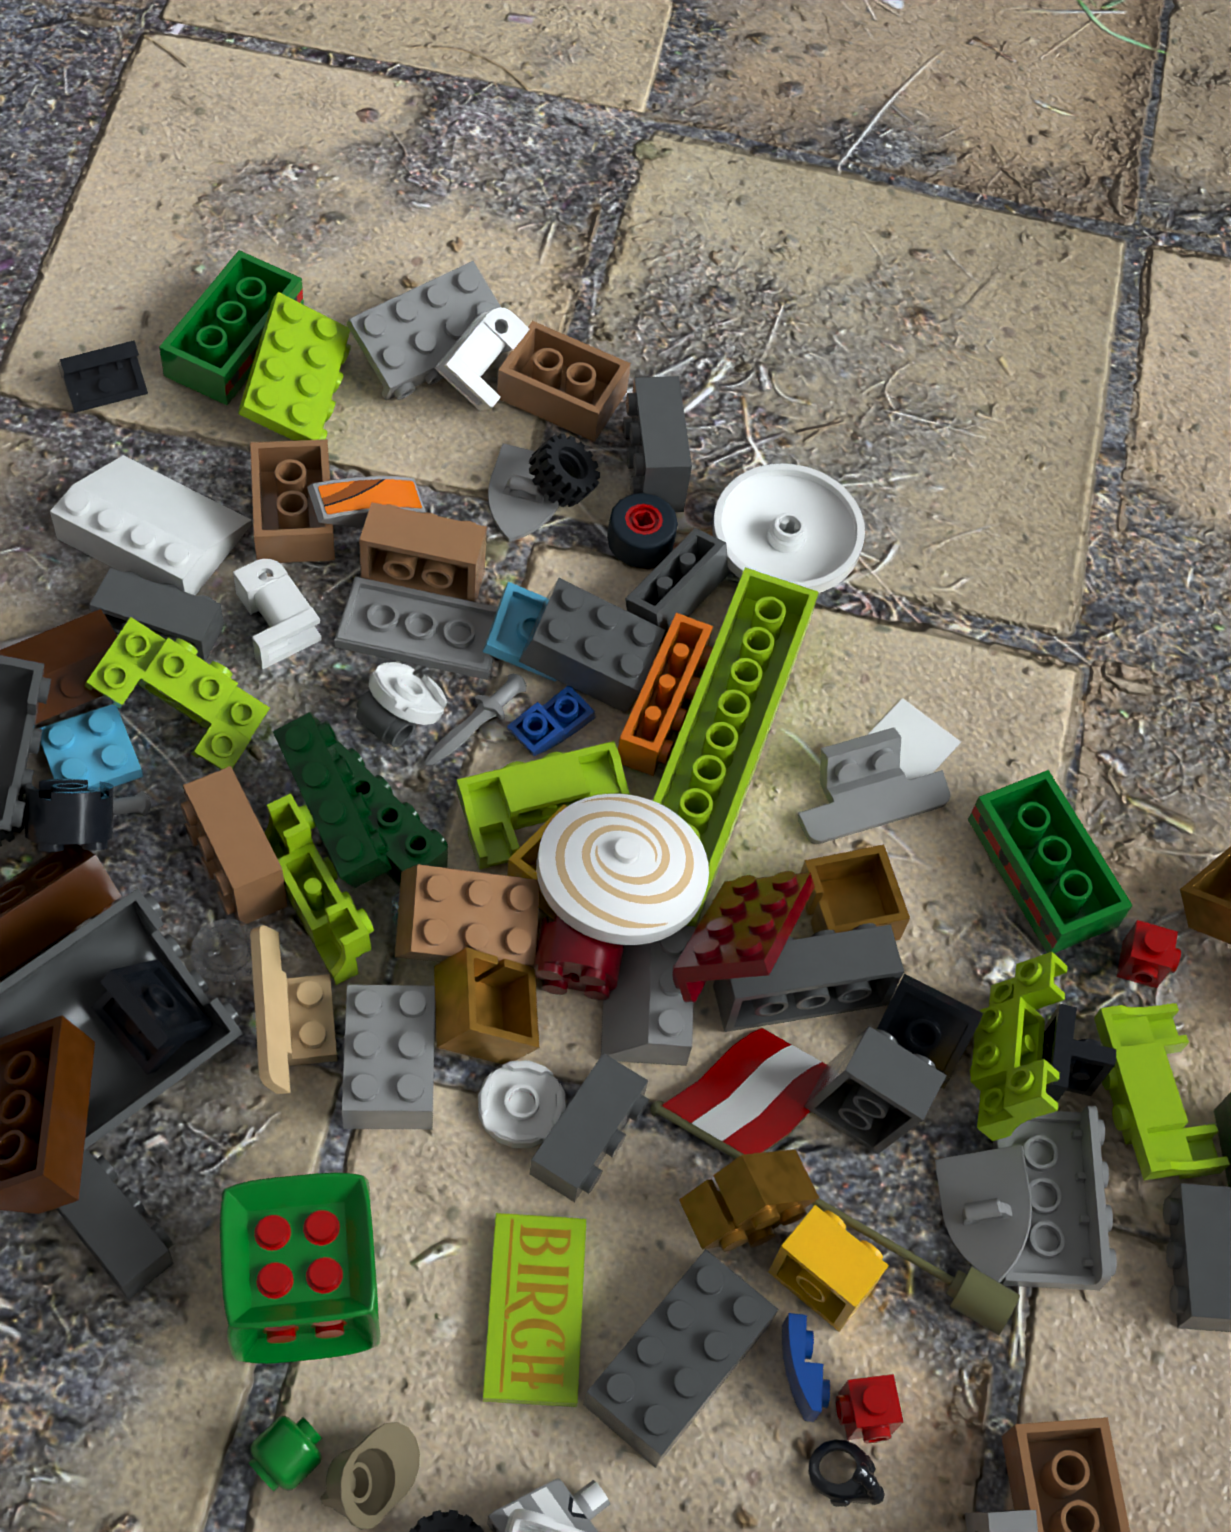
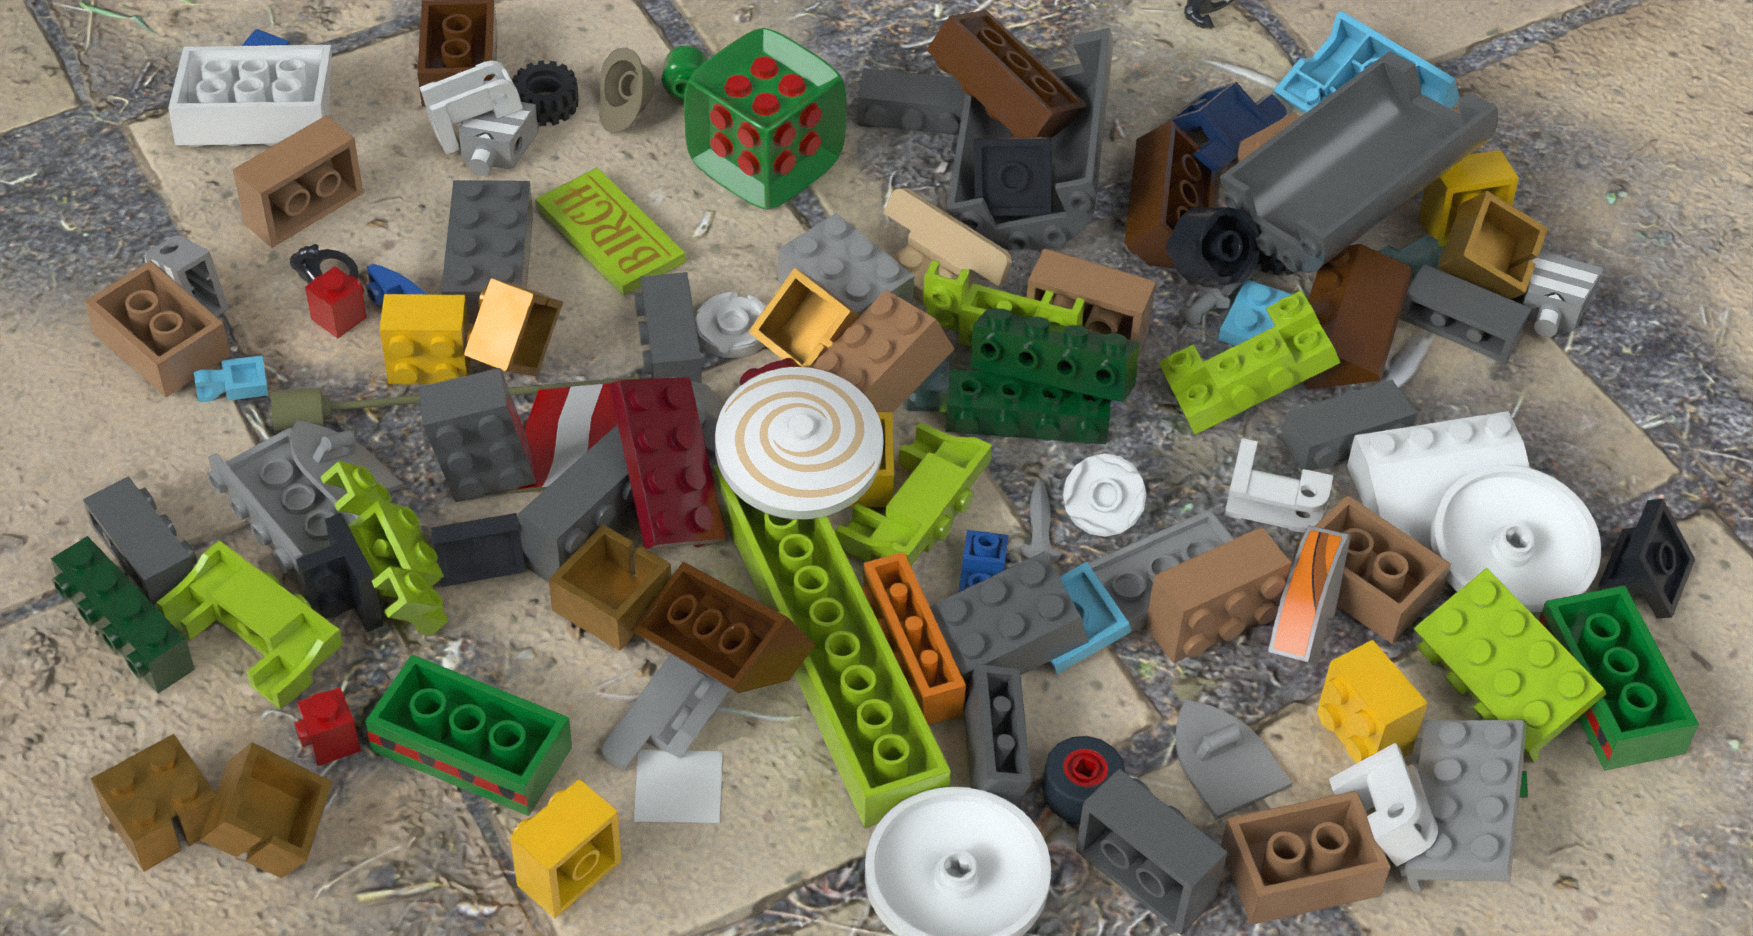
camera: 145 degrees right, 10 degrees down
black tyre [529,434,600,507] -> none
none -> medium azure plate [194,356,268,402]
none -> yellow brick [510,779,622,919]
none -> reddish brown slope [631,562,816,694]
none -> yellow brick [1317,640,1428,763]
none -> white dish [1431,465,1601,619]

